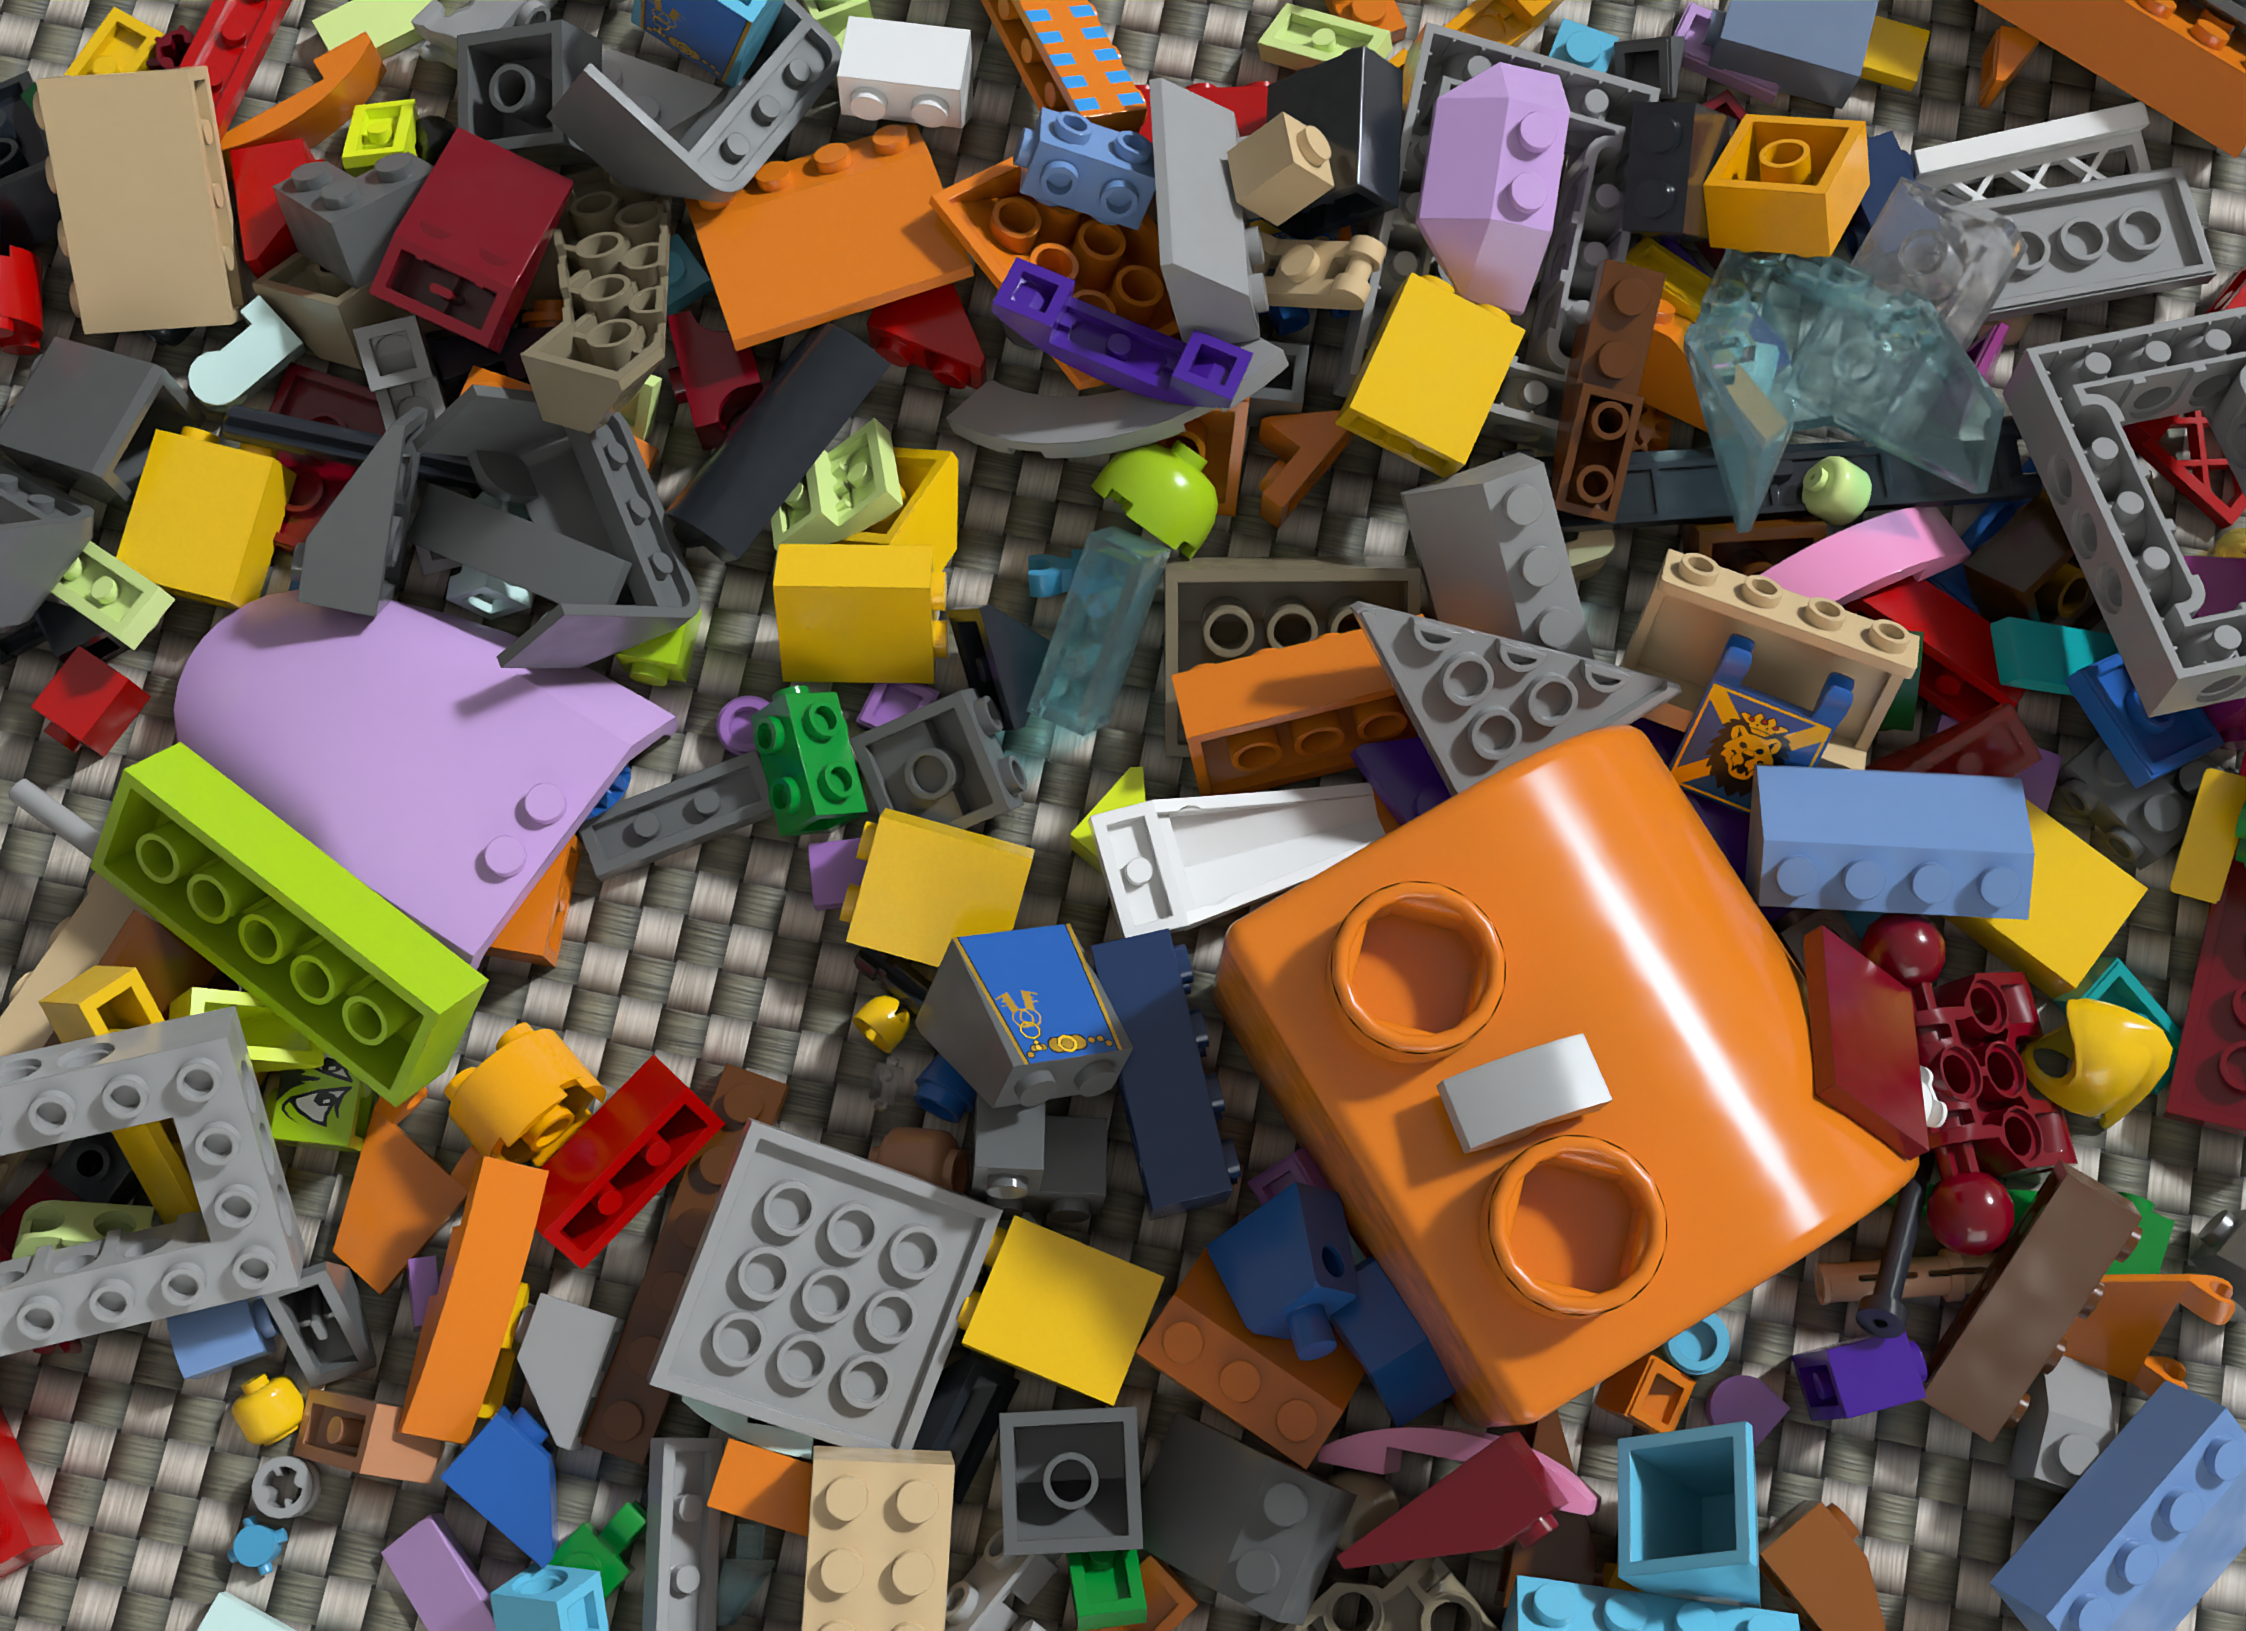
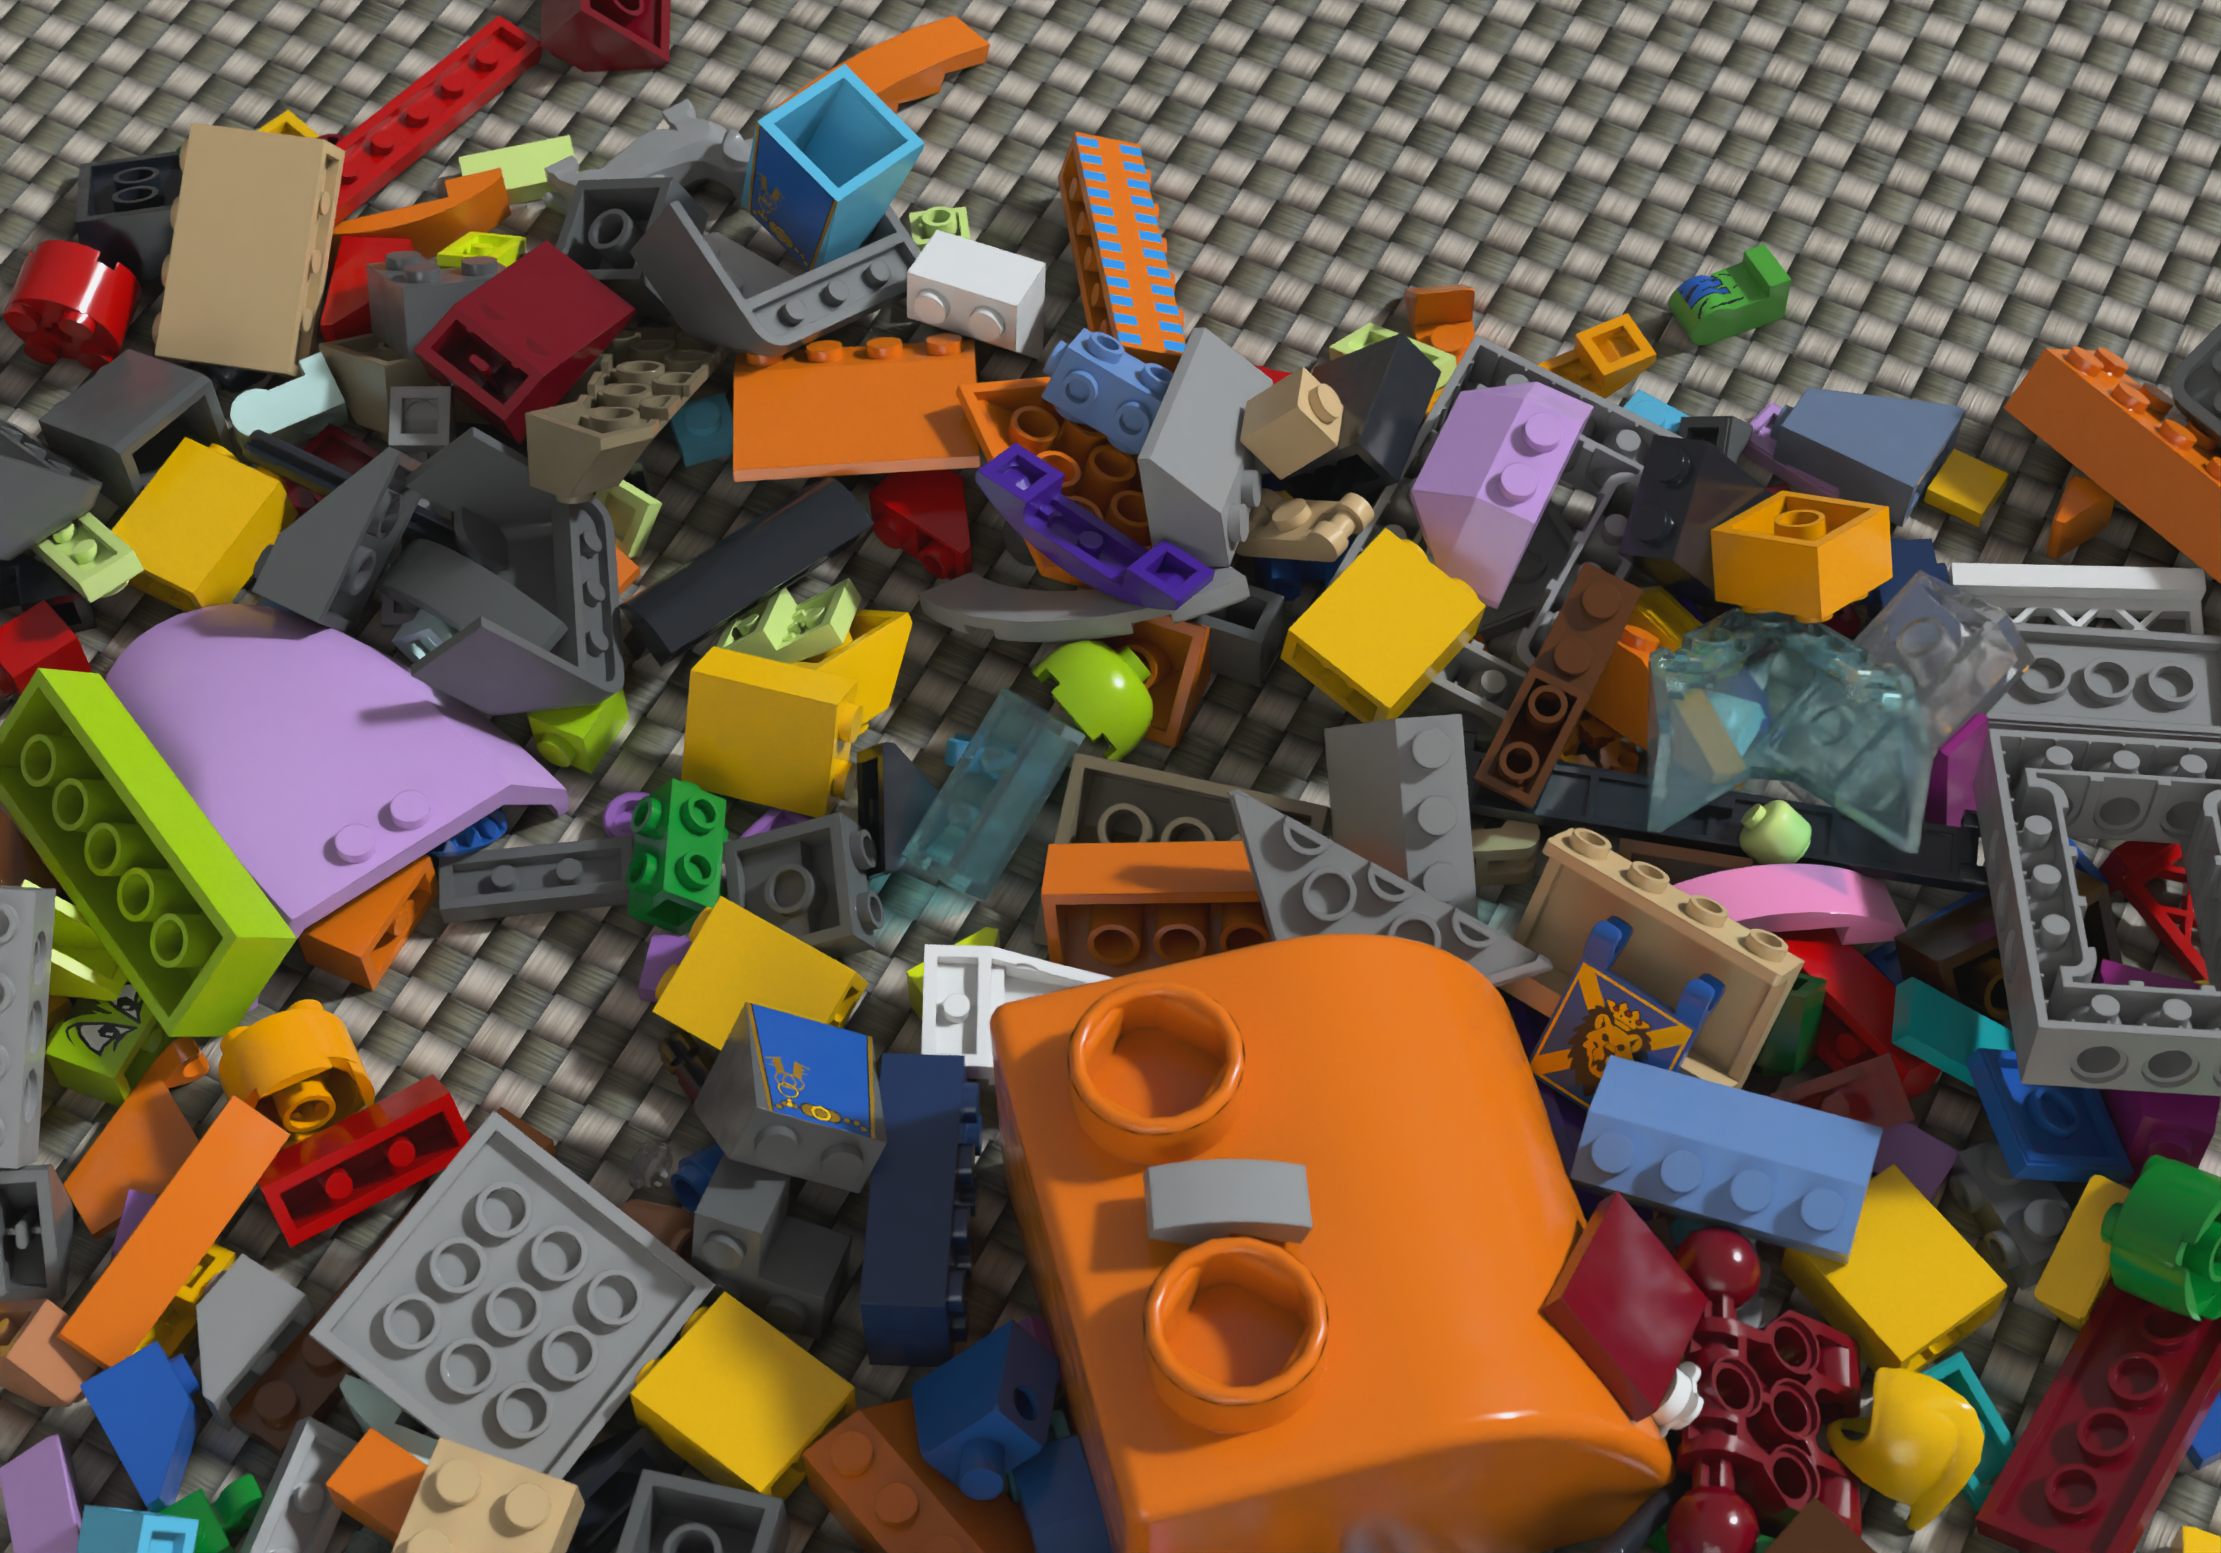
camera: 20 degrees right, 20 degrees down
dark red brick [667,310,763,451] -> none
yellow hinge [852,995,910,1053] -> none
orange slope [1258,410,1354,529] -> none

